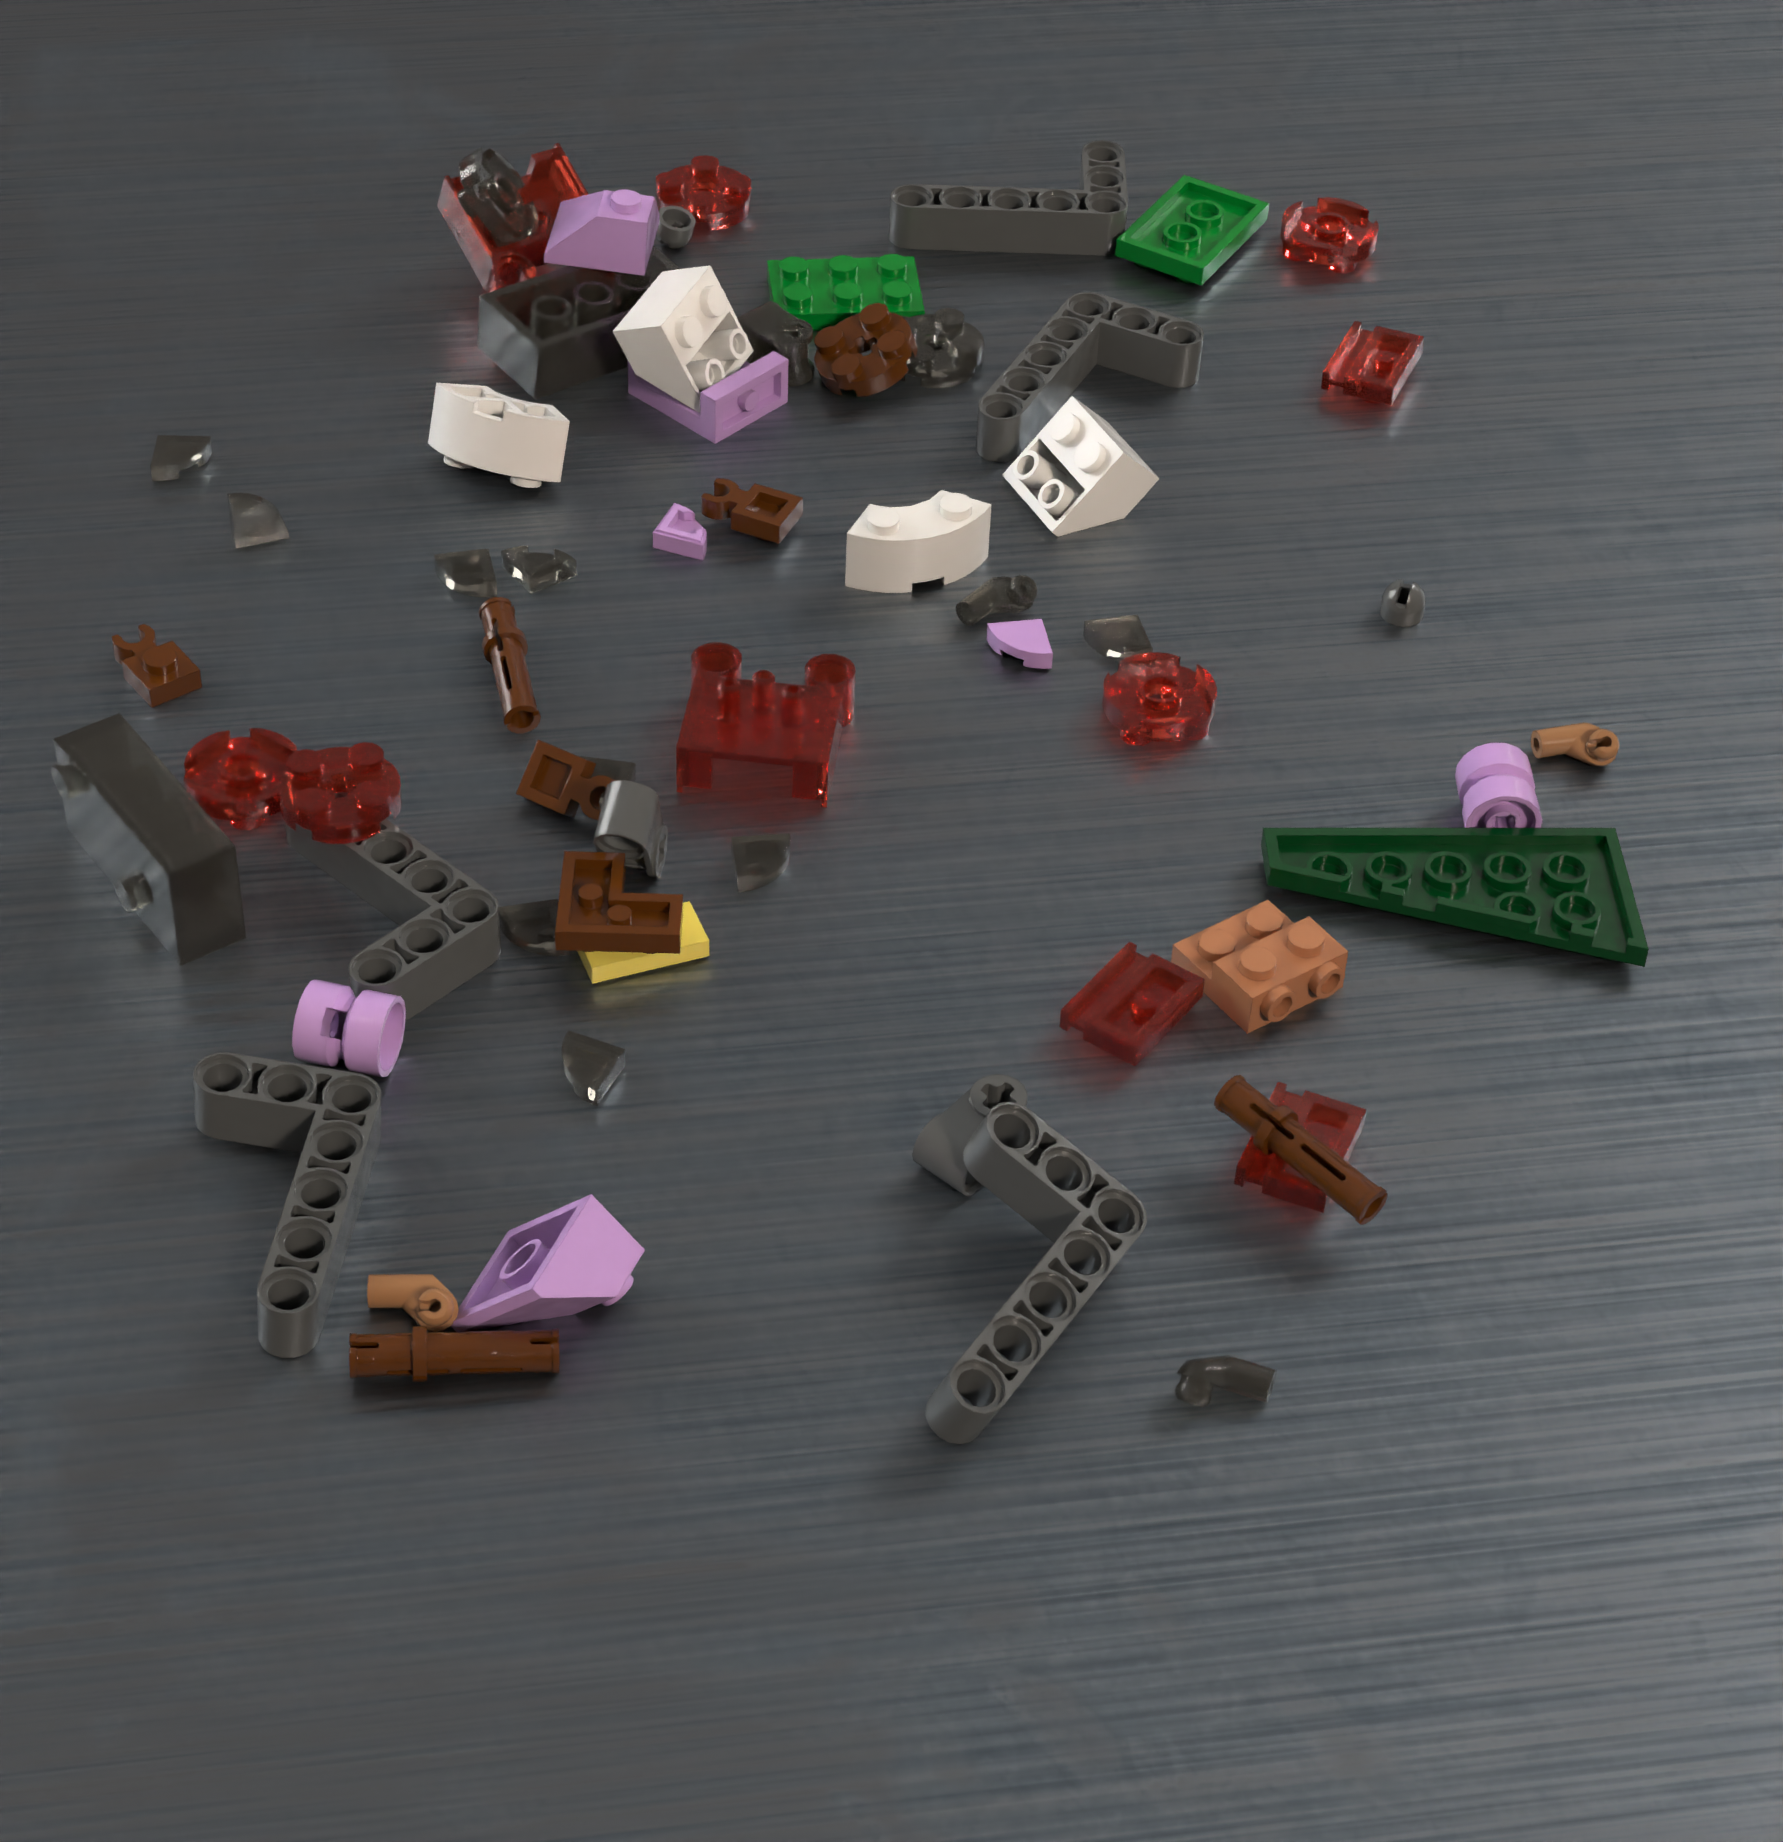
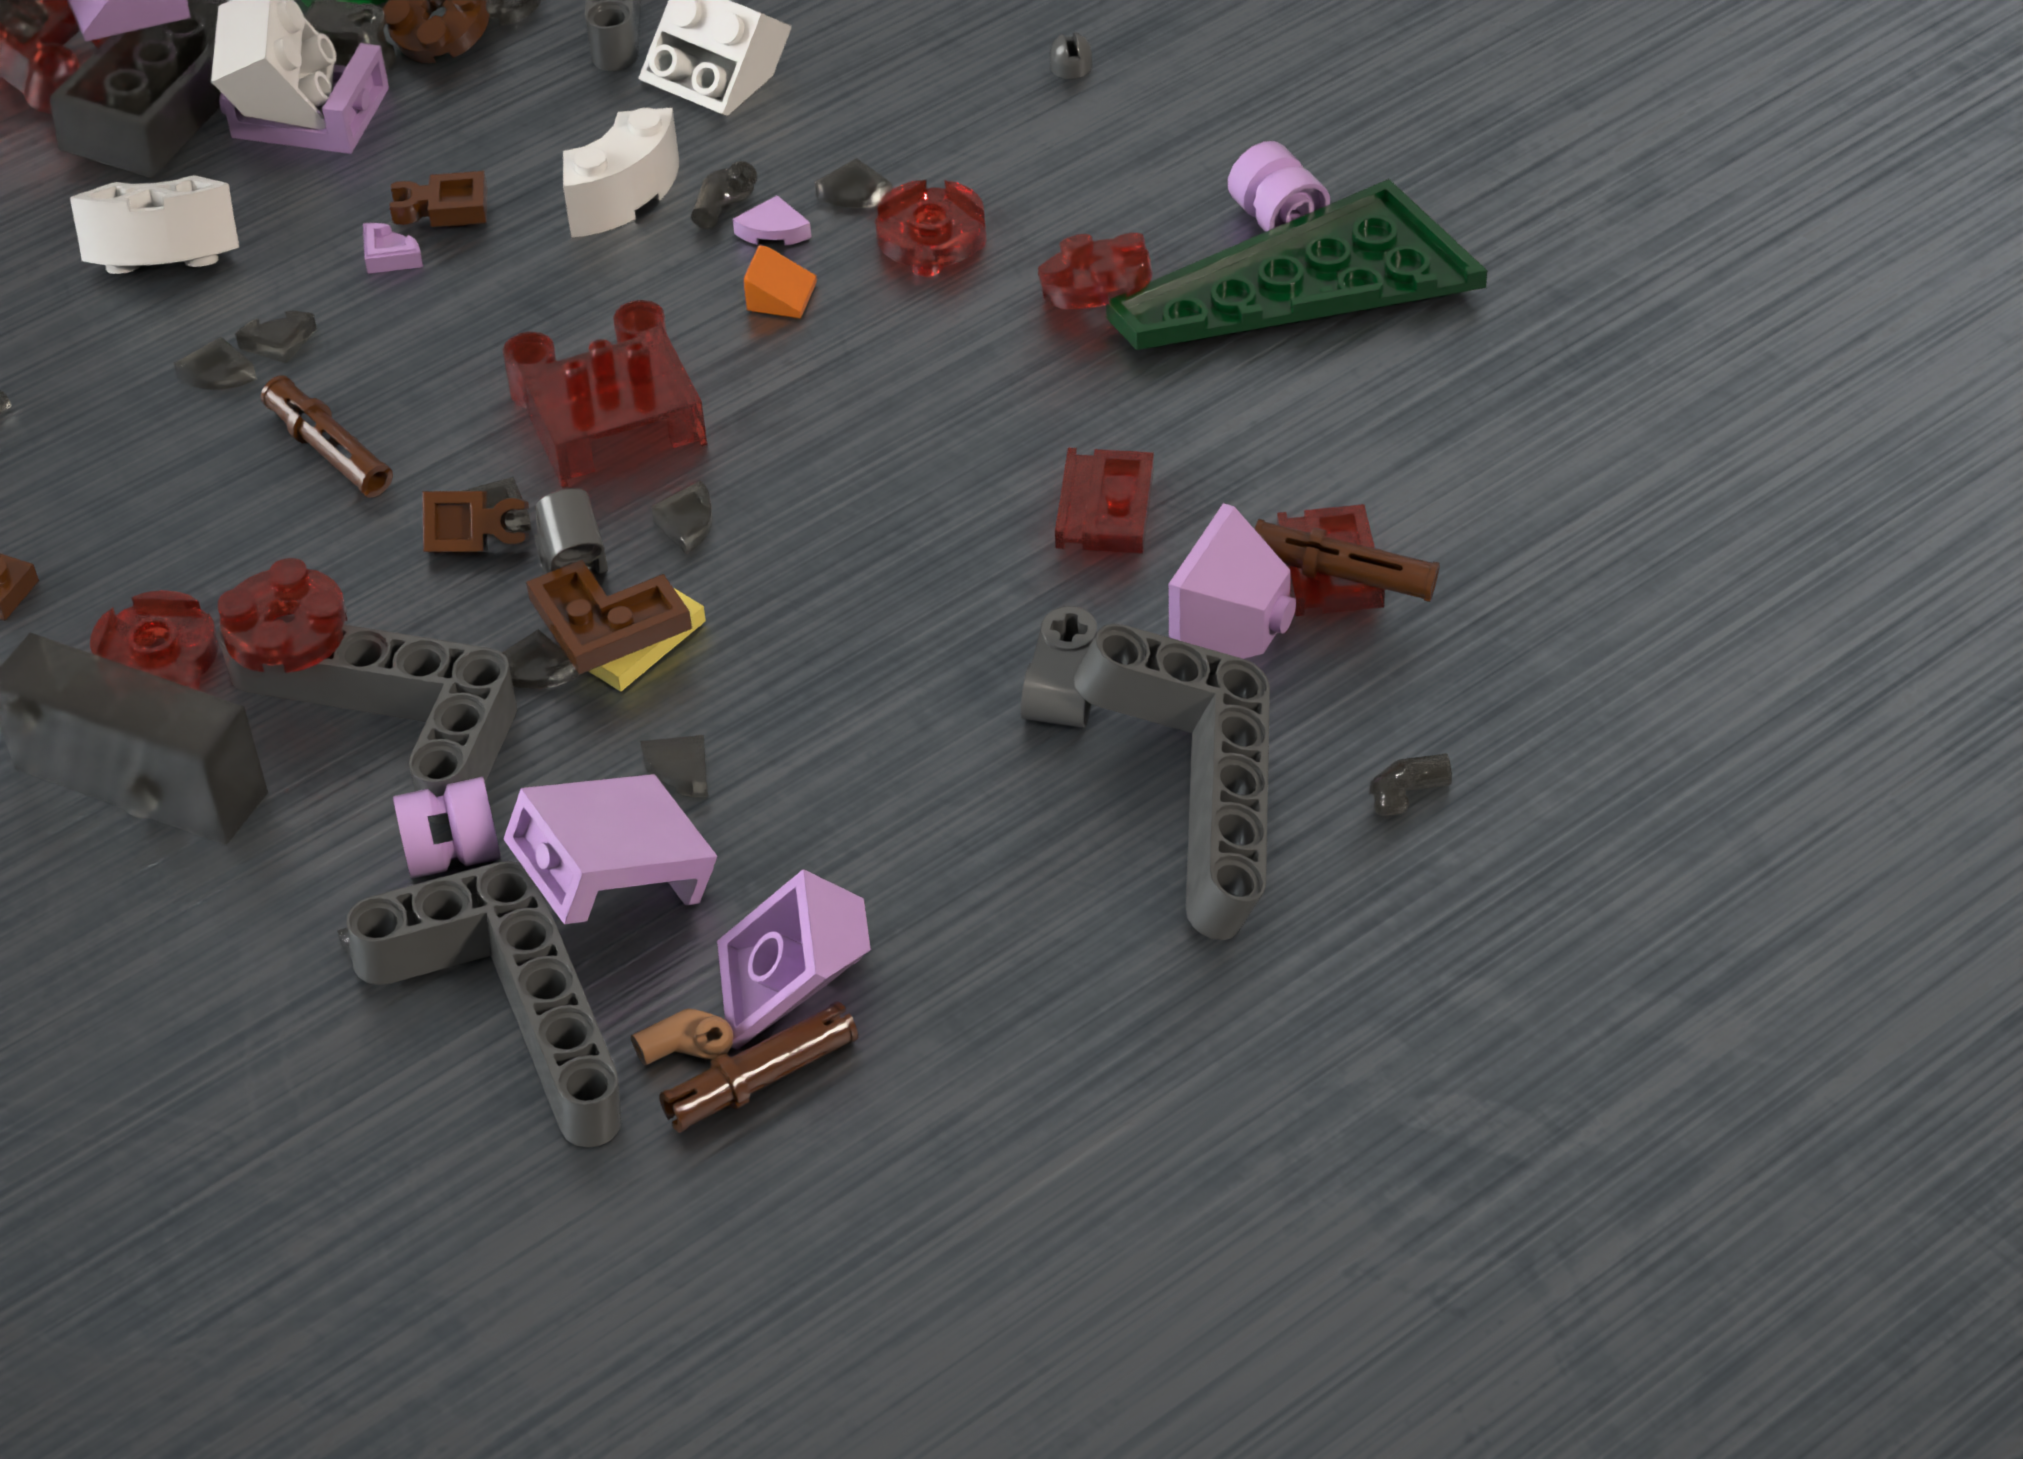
camera: 25 degrees left, 5 degrees up
nougat plate [1171,900,1349,1034] -> none
medium nougat arm [1531,722,1620,766] -> none
none -> lavender panel [503,774,718,924]
none -> orange slope [744,245,817,318]
none -> clear red plate [1038,232,1153,309]
none -> lavender slope [1168,503,1296,659]

